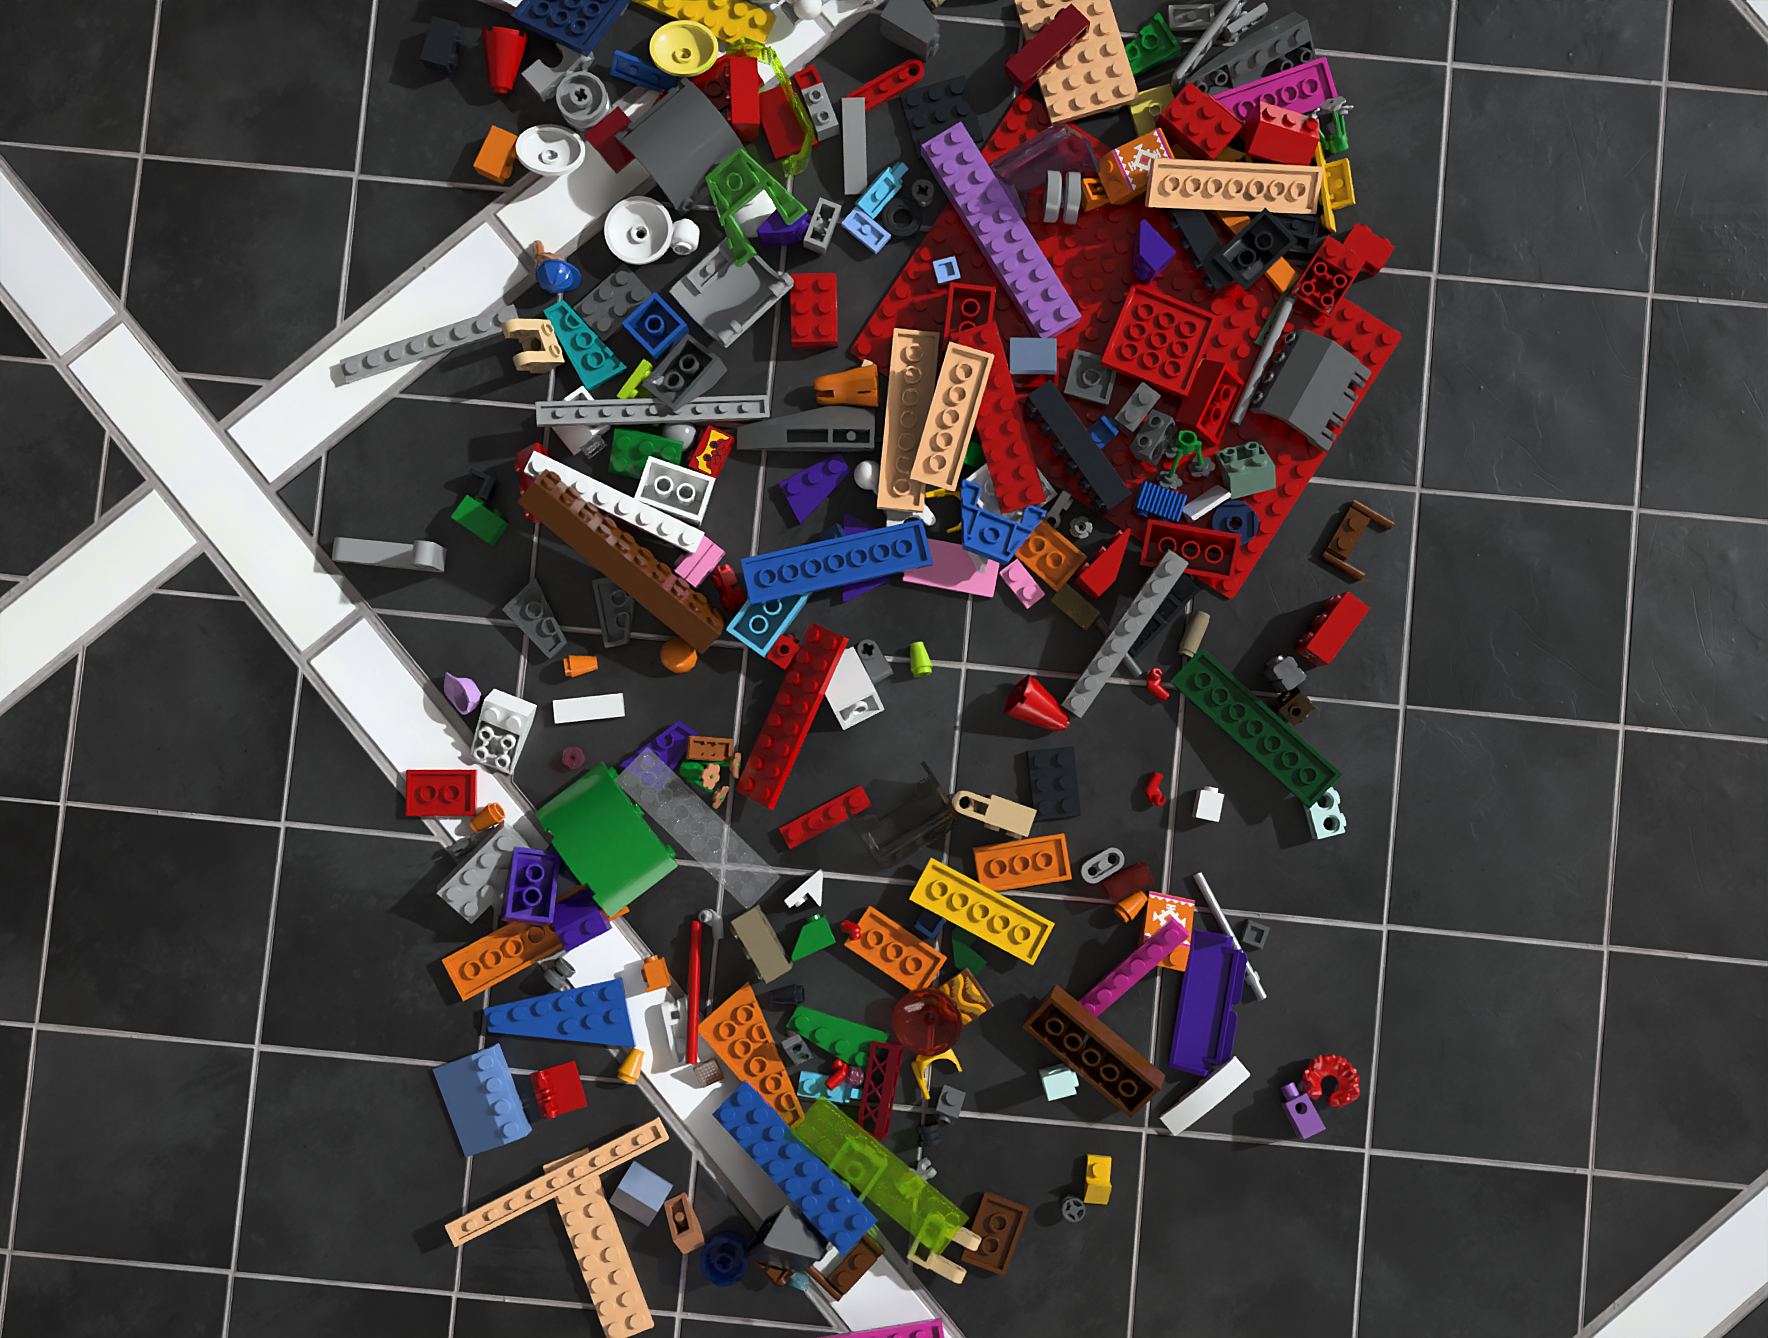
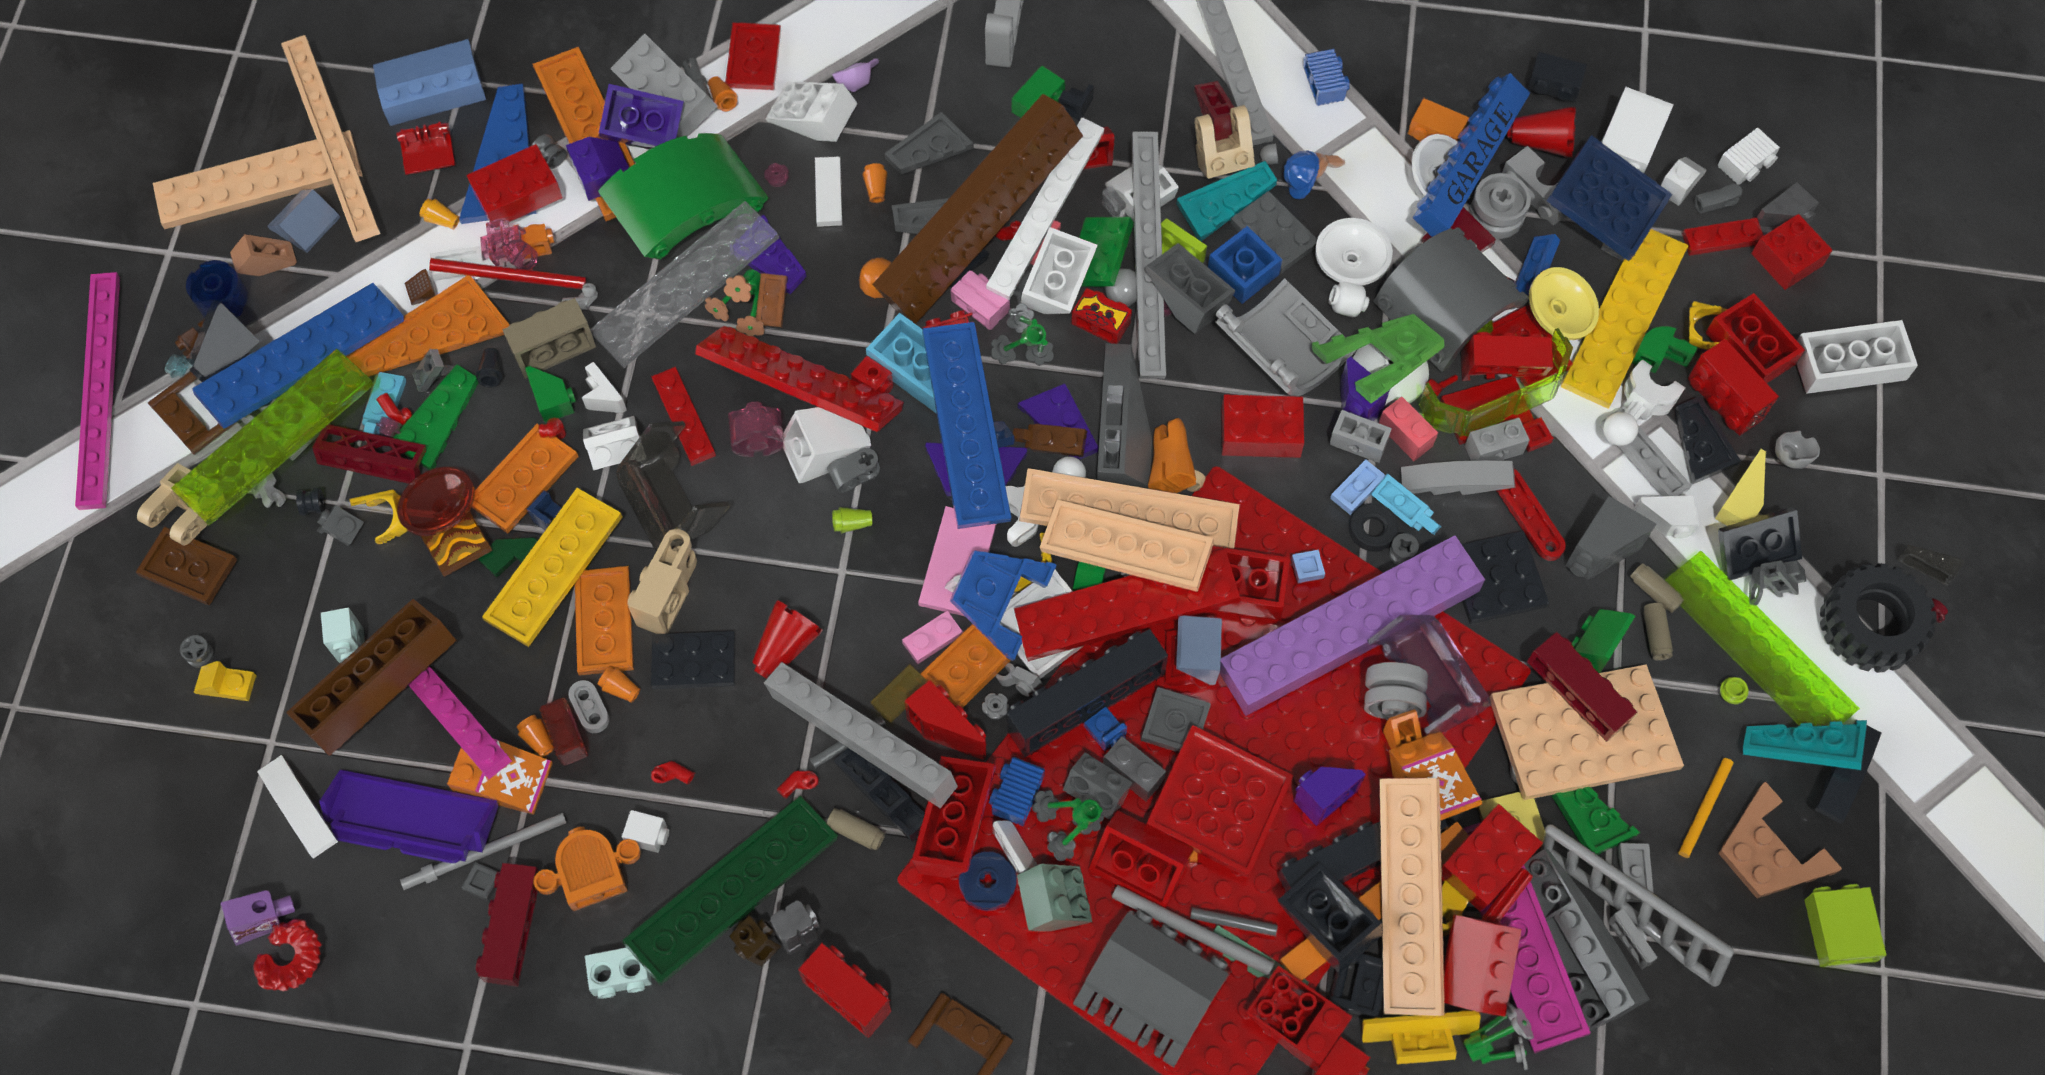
camera: 95 degrees right, 20 degrees down
none -> red brick [466,144,562,229]
none -> dark red brick [476,863,539,987]
none -> clear pink piece [480,218,538,270]
none -> orange piece [534,827,641,912]
none -> white bracket [583,416,645,470]
none -> orange cone [597,666,641,703]
none -> clear pink brick [728,402,784,457]
none -> dark grey plant [990,303,1054,366]
none -> reddish brown hinge [1013,424,1088,457]
none -> dark grey bar [1190,907,1278,936]
none -> dark red slope [1194,81,1234,141]
none -> light grey hinge [1260,144,1278,165]
none -> blue brick [1303,49,1350,106]
none -> coral brick [1379,396,1438,461]
none -> blue brick [1412,73,1530,237]
none -> red hand [1423,375,1458,398]
none -> green slope [1572,609,1635,673]

